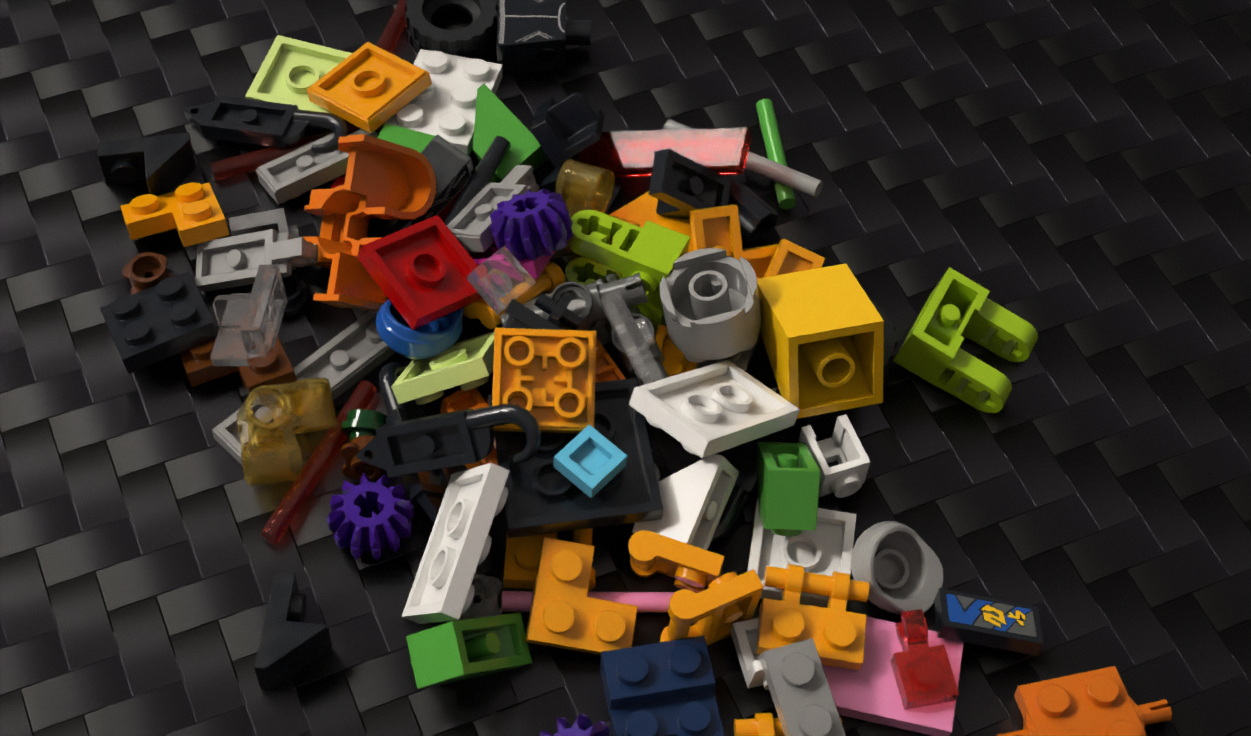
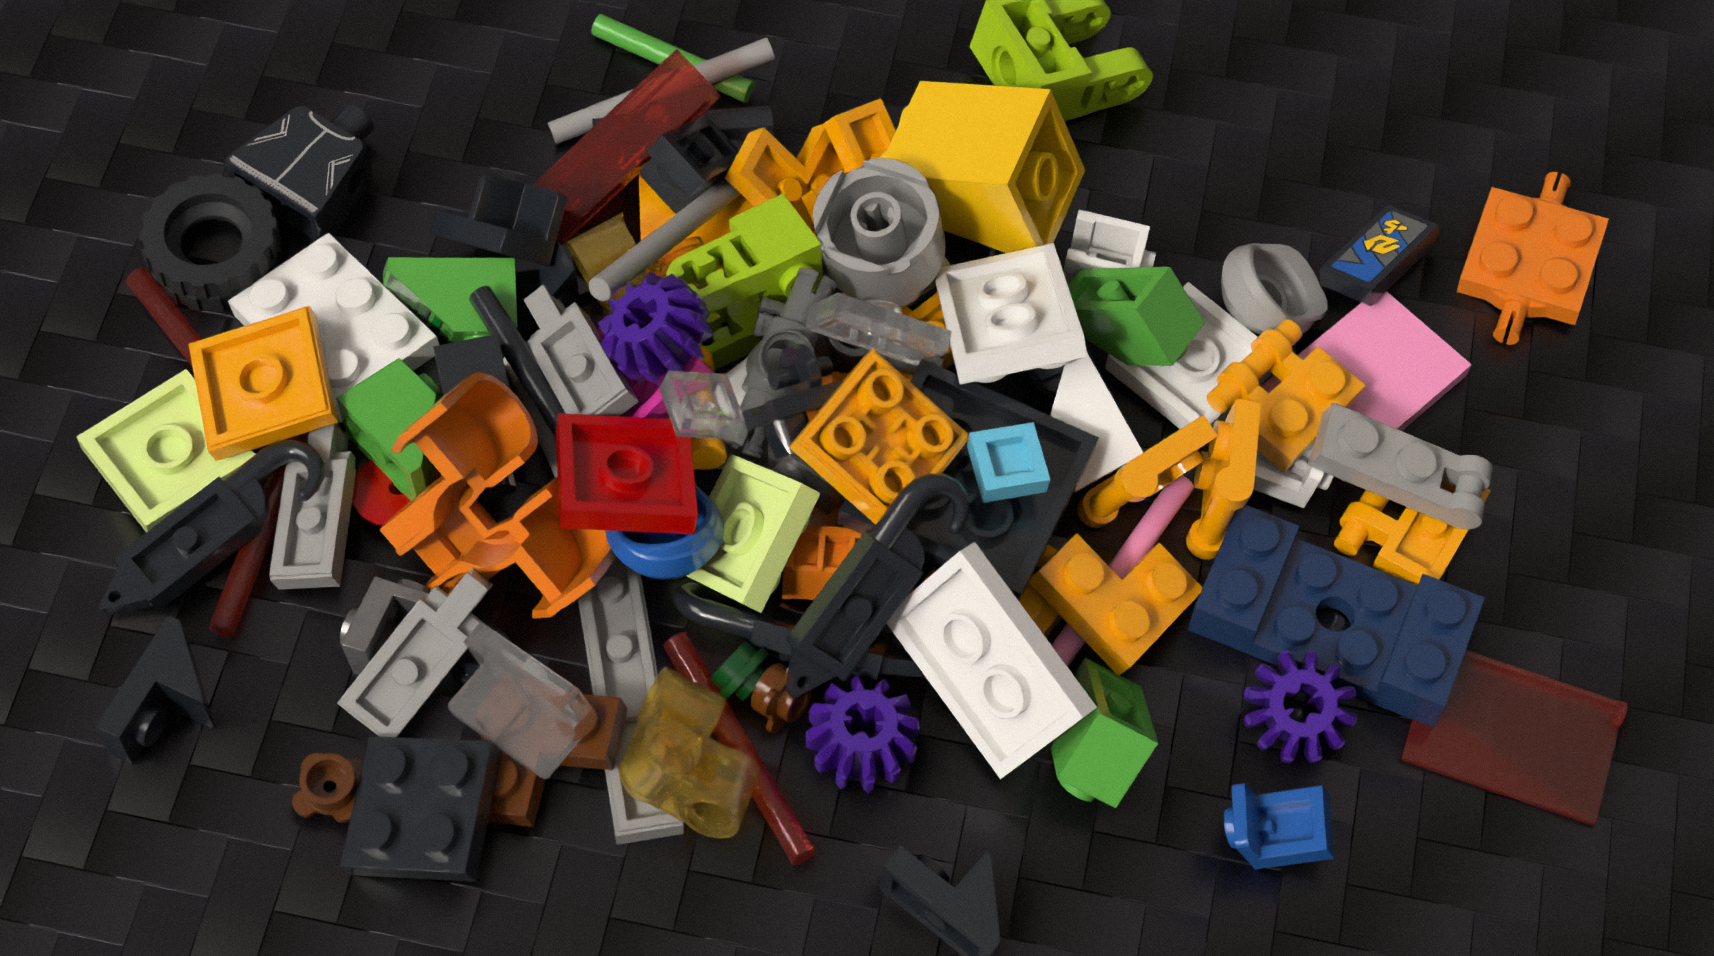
camera: 55 degrees left, 5 degrees up
light orange plate [120,182,230,247] -> none
clear red plate [890,609,959,710] -> none
none -> light grey bar [589,177,741,301]

